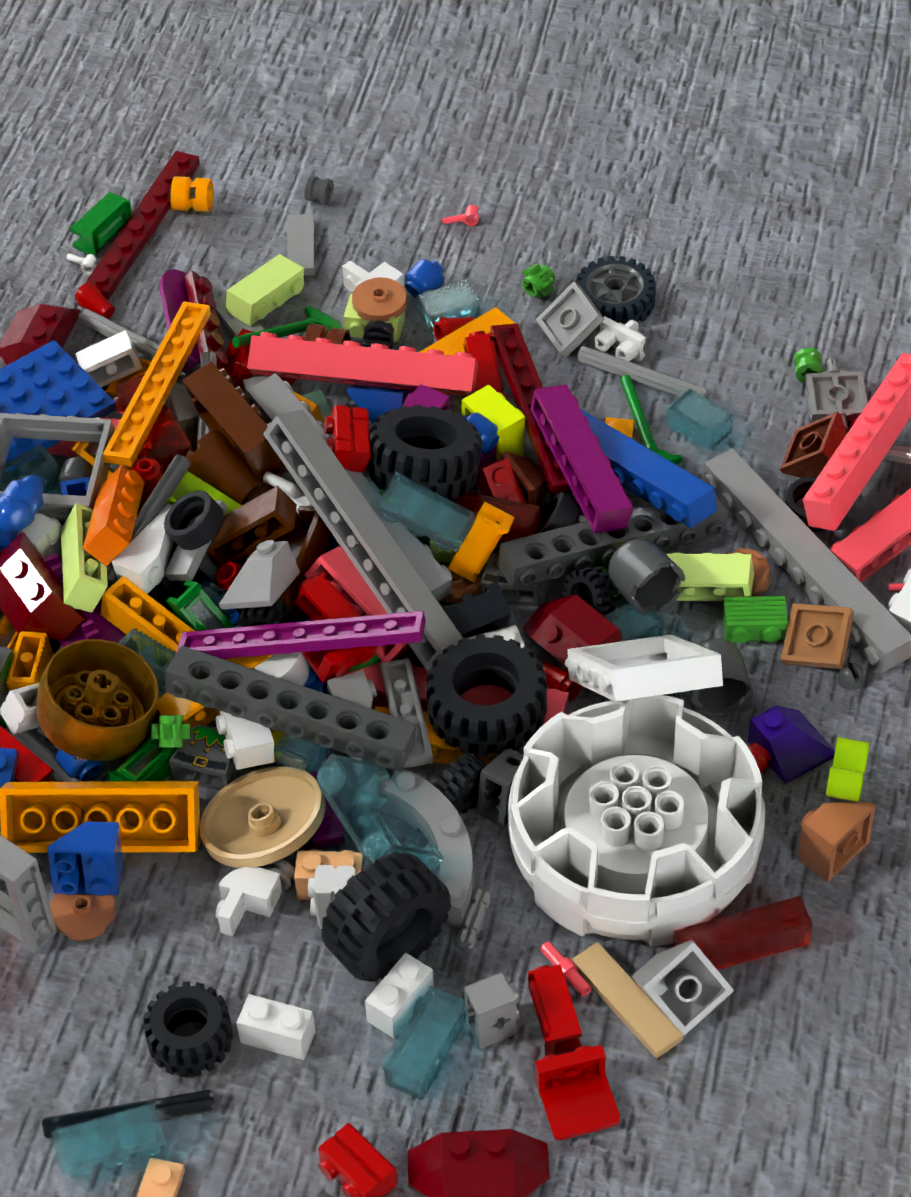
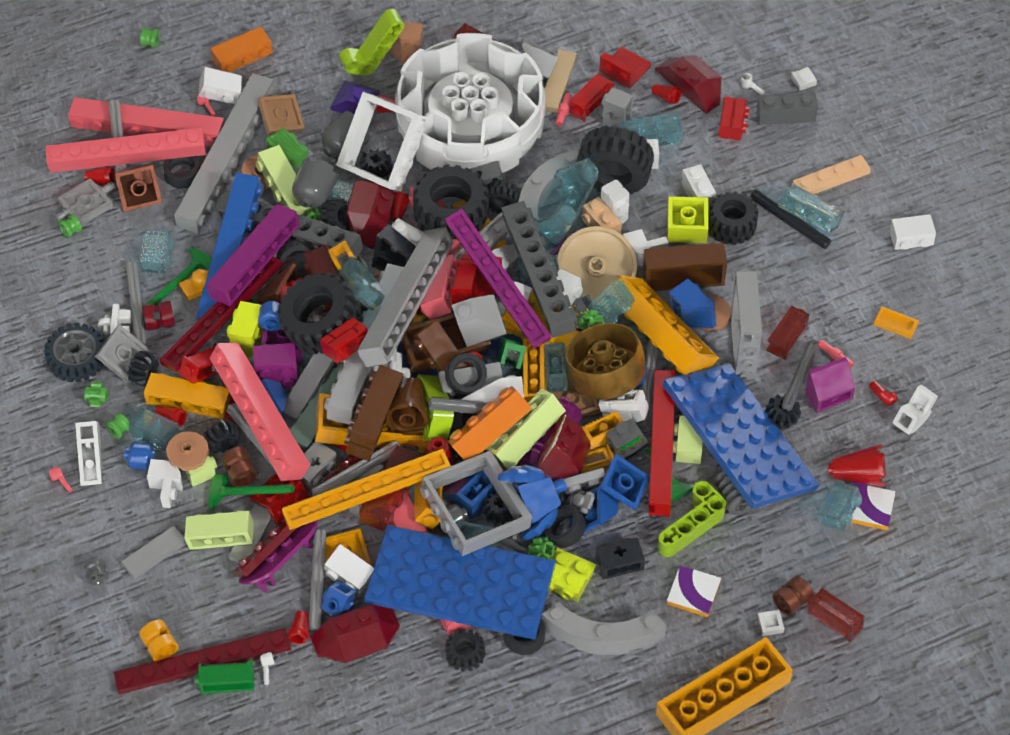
camera: 130 degrees left, 5 degrees up
none -> white slope [75,421,102,486]
none -> bright green wheel [105,413,132,439]
none -> black gear [127,350,159,387]
none -> dark red wheel [142,300,175,331]
none -> blue brick [321,581,357,617]
none -> clear light blue brick [587,281,635,323]
none -> reddish brown piece [642,243,727,292]
none -> red cone [652,84,681,105]
none -> neon yellow brick [667,196,708,243]

